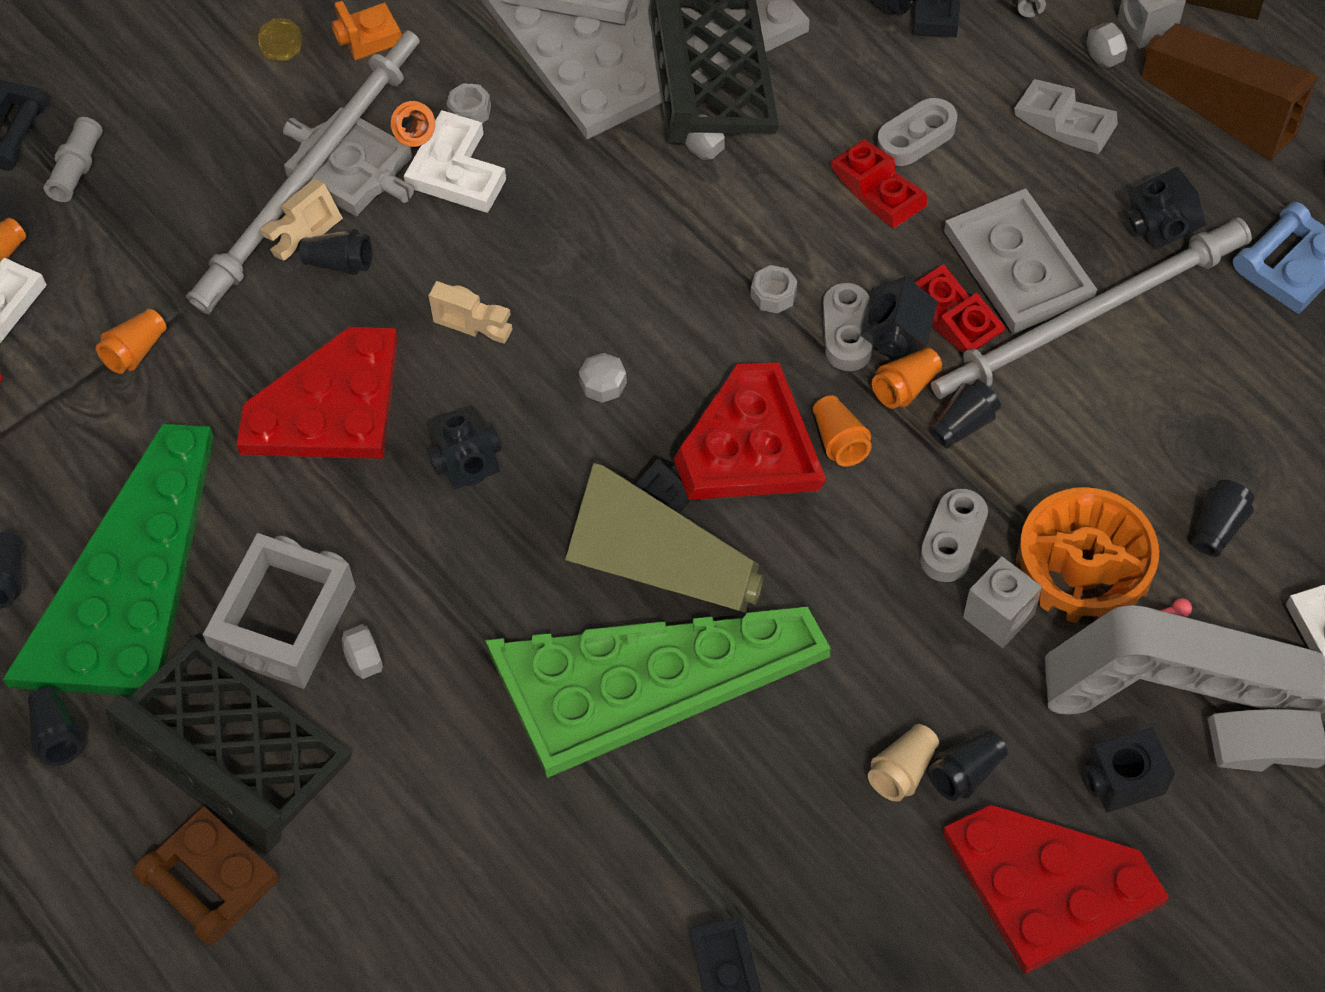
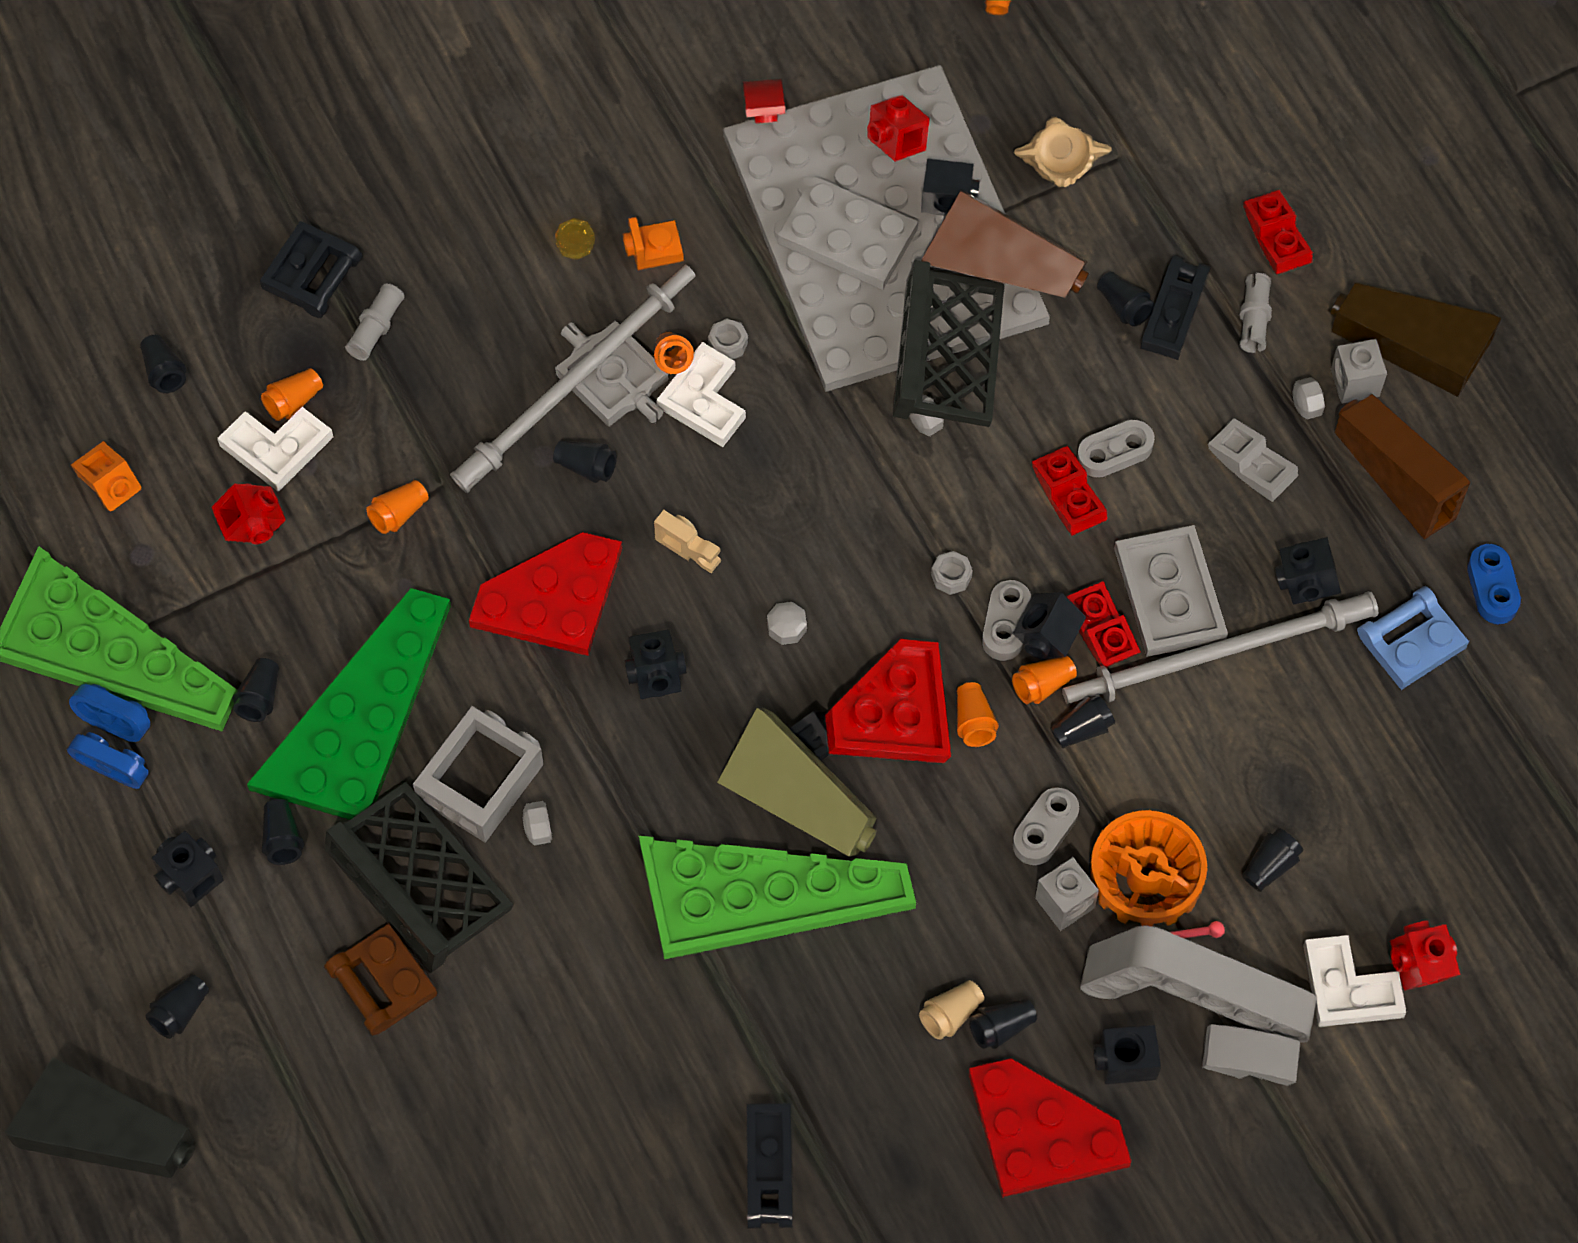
camera: 10 degrees right, 5 degrees up
tan plate [259,179,343,261] -> none

